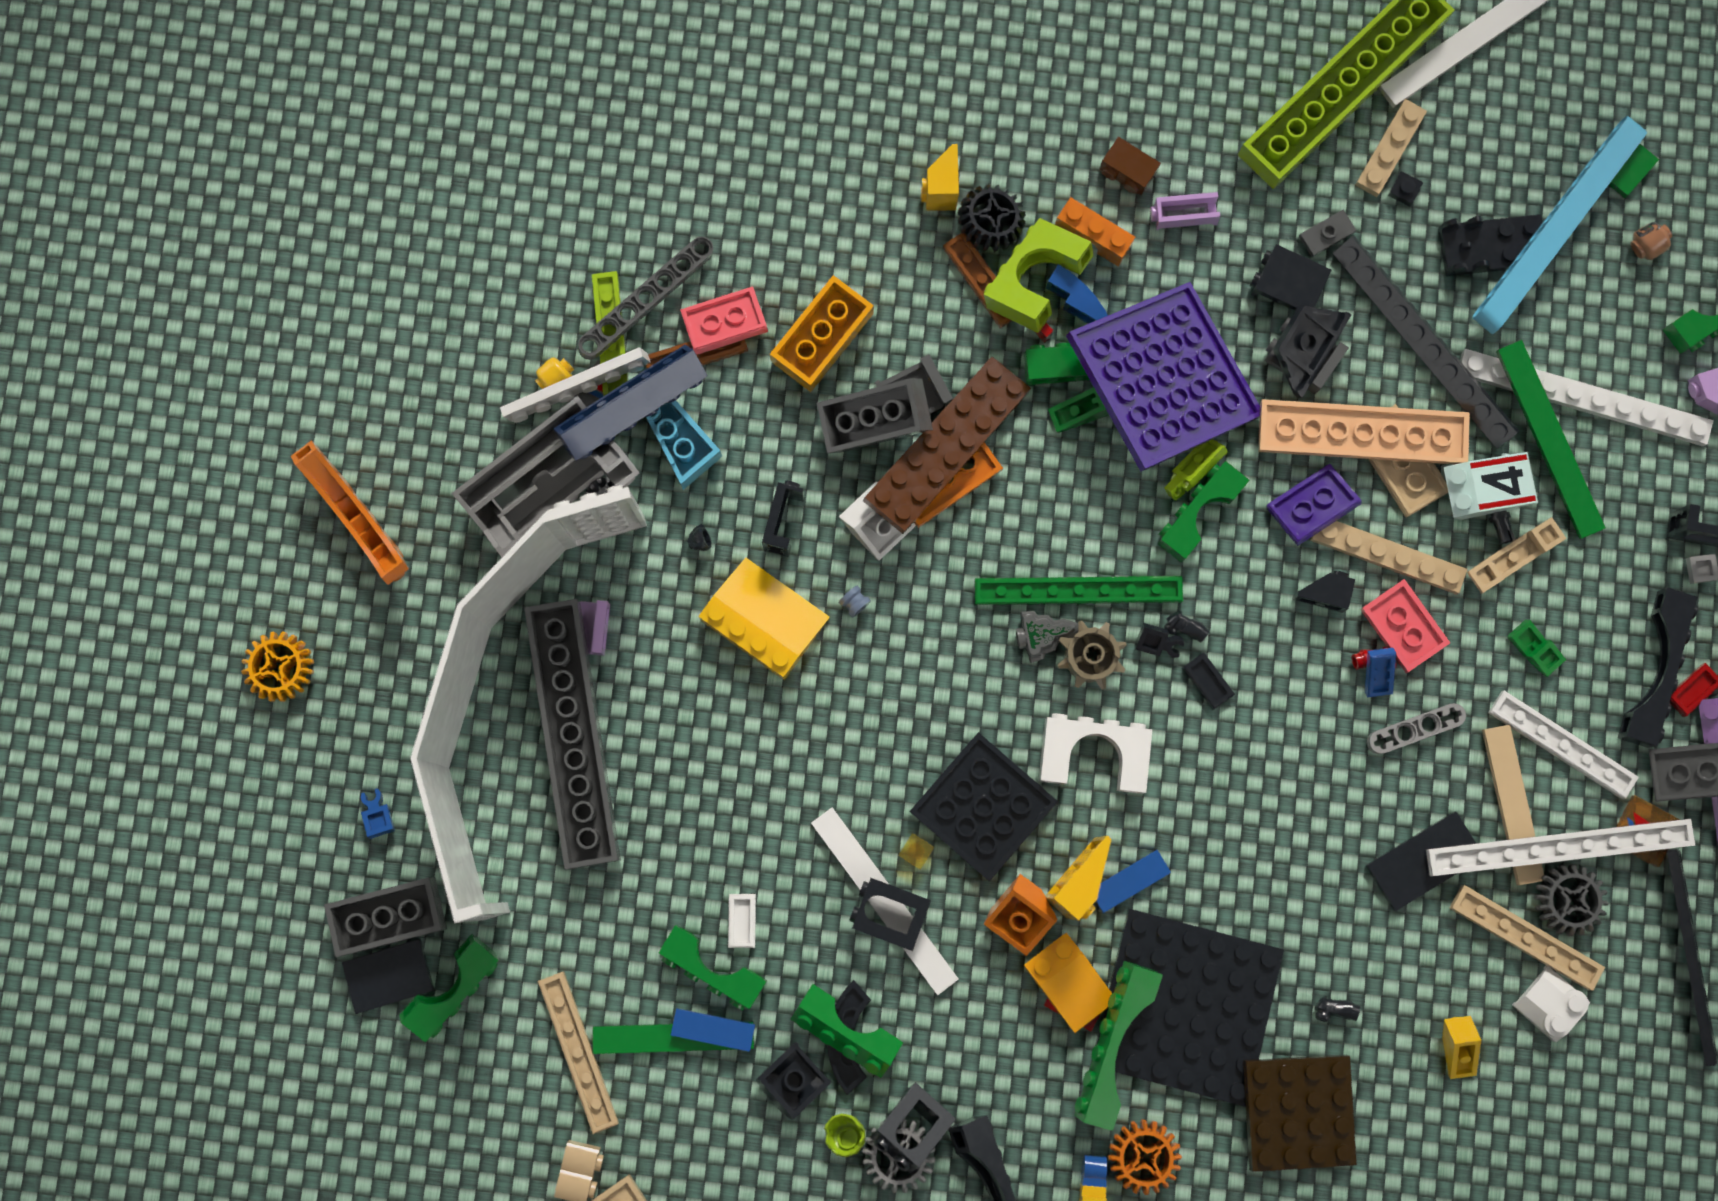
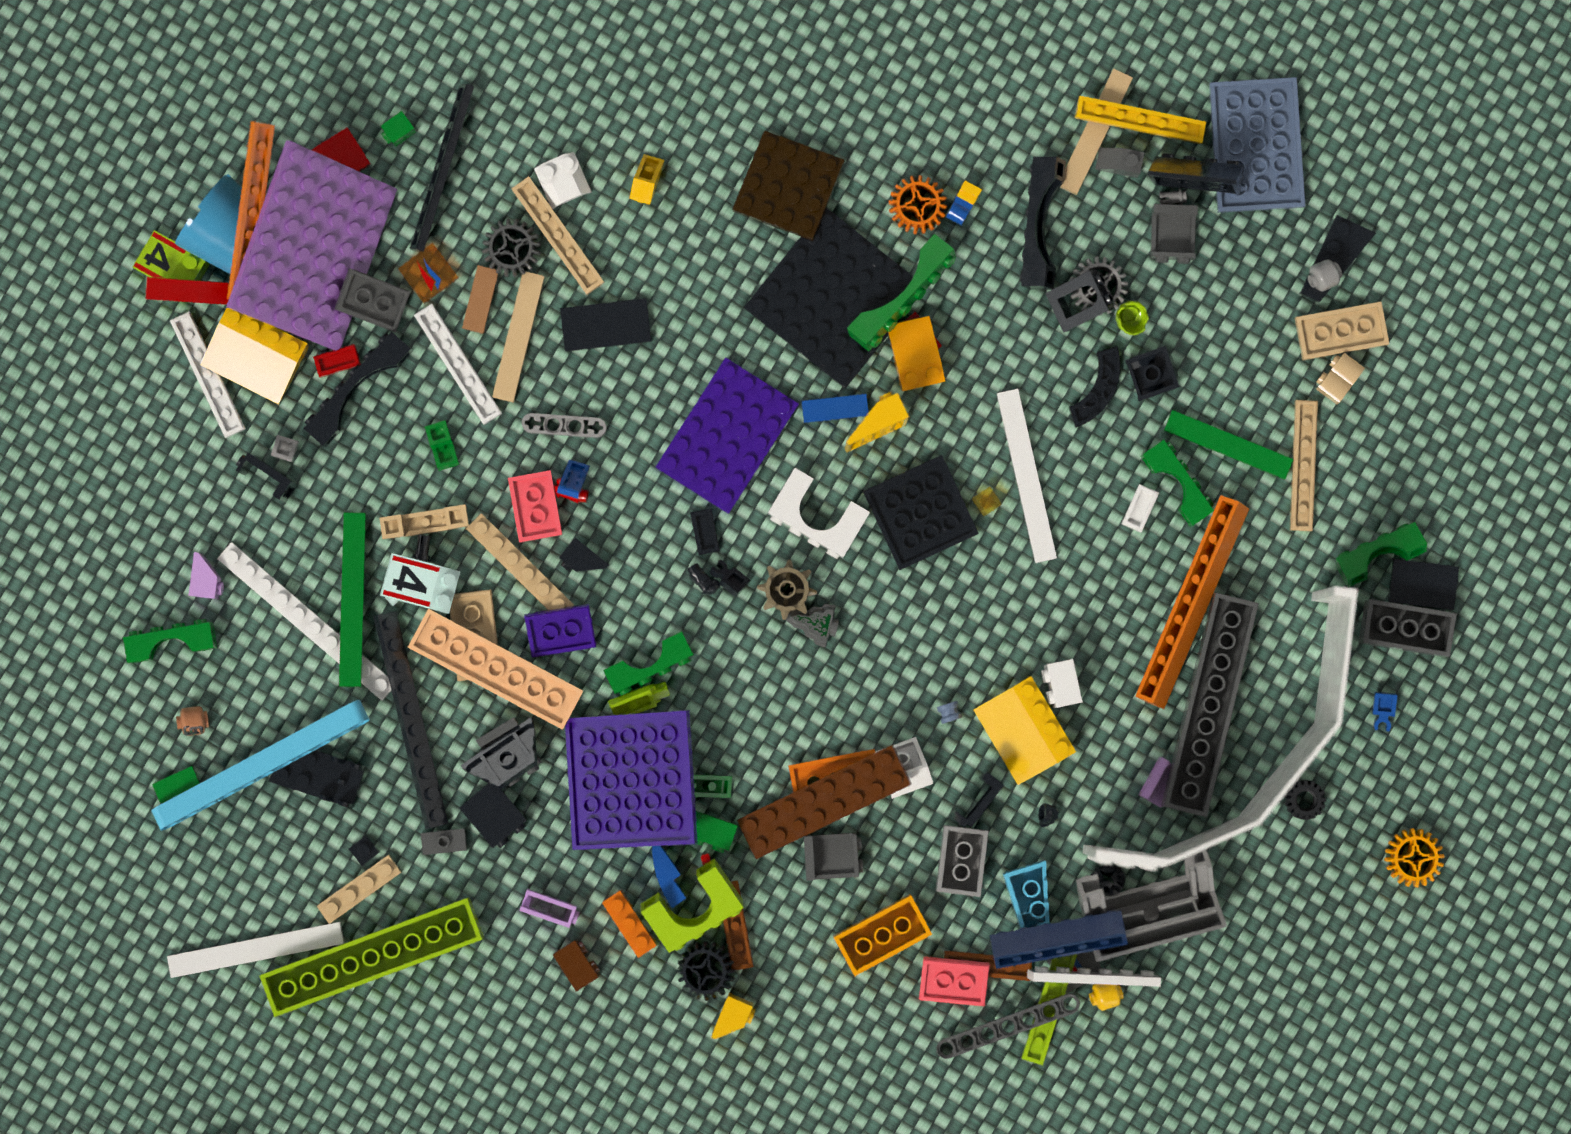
camera: 155 degrees left, 5 degrees up
orange arch [291,440,409,585] -> none
blue tile [671,1008,755,1052] -> none
green arch [790,984,903,1078] -> none
dark grey brick [817,378,933,453] -> none
black panel [849,878,931,951] -> none
green tile [975,576,1183,605] -> none
orange slope [984,874,1057,956] -> none
black arm [1314,996,1360,1022] -> none
white plate [1426,819,1695,876] -> none
none -> medium nougat tile [462,265,498,334]
none -> dark purple plate [655,357,799,514]
none -> light grey brick [936,825,988,897]
none -> white brick [1041,659,1082,708]
none -> orange brick [1135,495,1249,709]
none -> black tyre [1284,780,1326,820]

